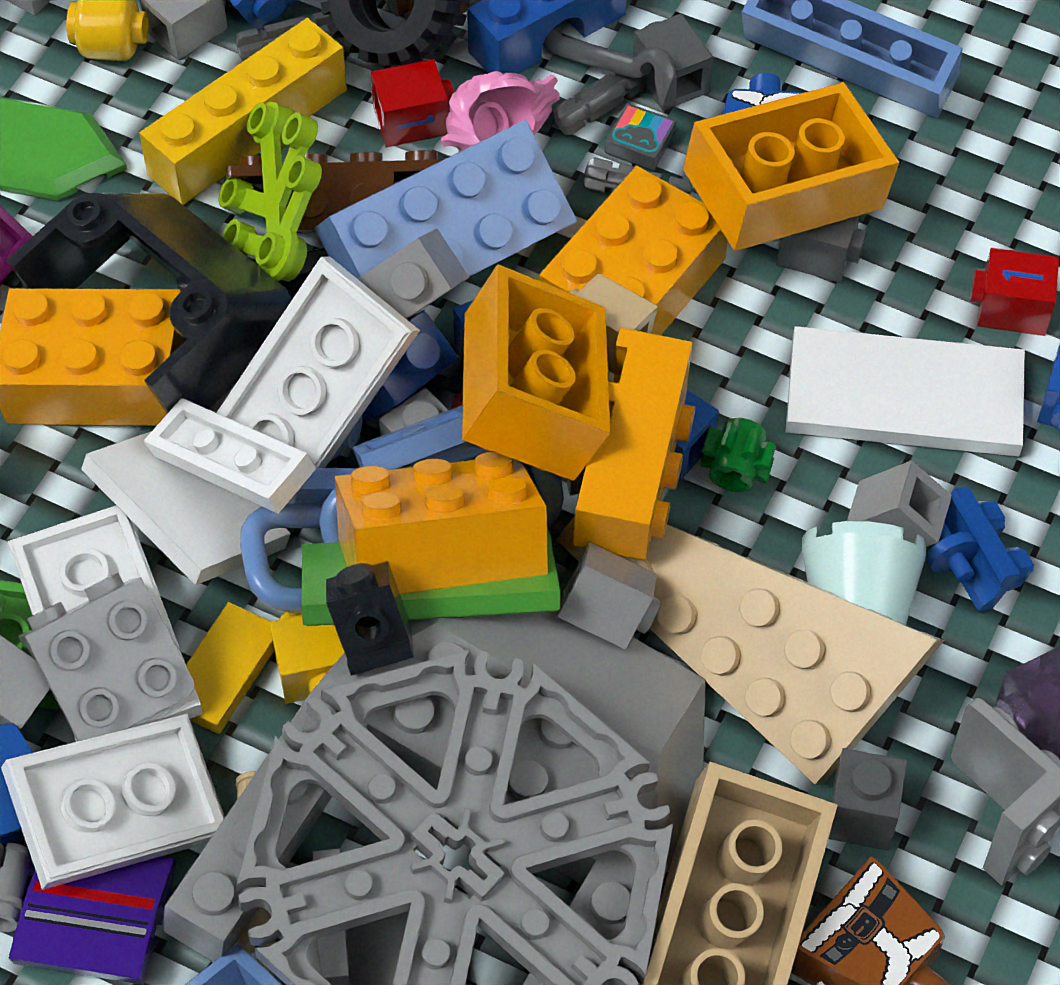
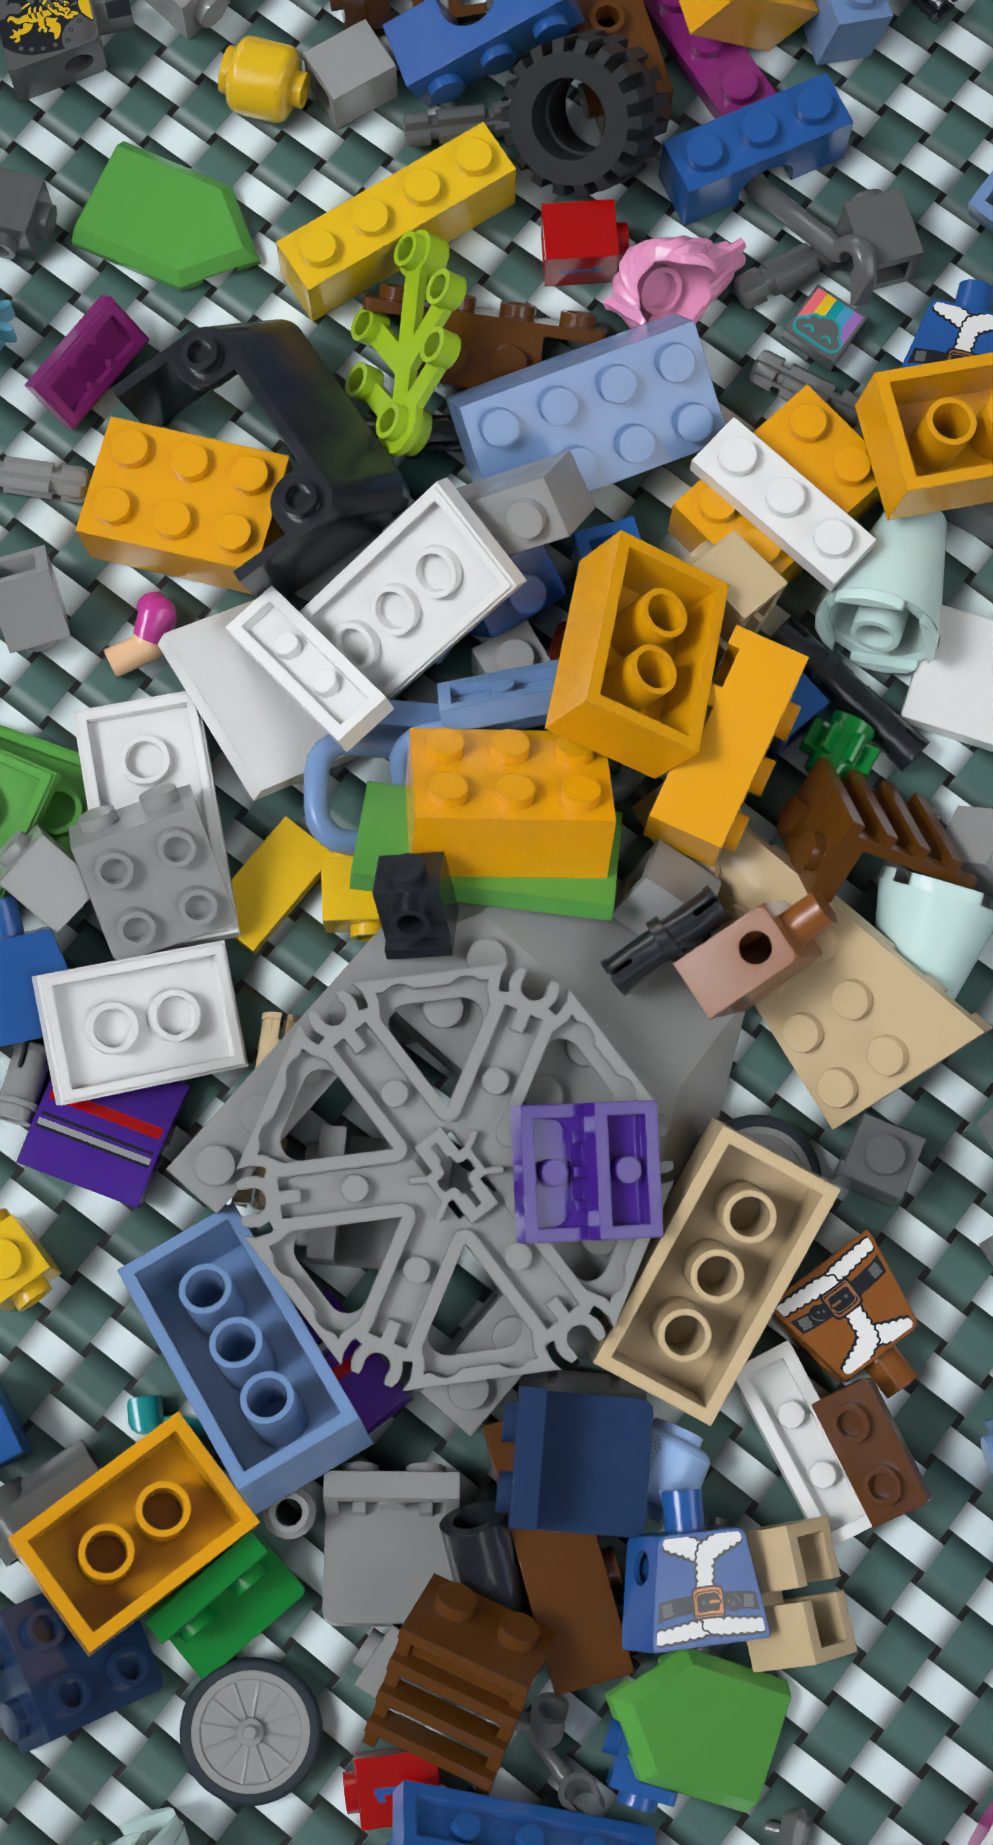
camera: 10 degrees right, 20 degrees up
none -> arm [103,592,177,678]
none -> dark purple slope [510,1100,664,1244]
none -> black pin [600,885,732,996]
none -> torso [673,890,837,1019]
none -> white plate [690,417,877,592]
none -> black pin [769,615,930,771]
none -> reddish brown plate [776,756,978,903]
none -> light aqua cone [815,511,947,674]

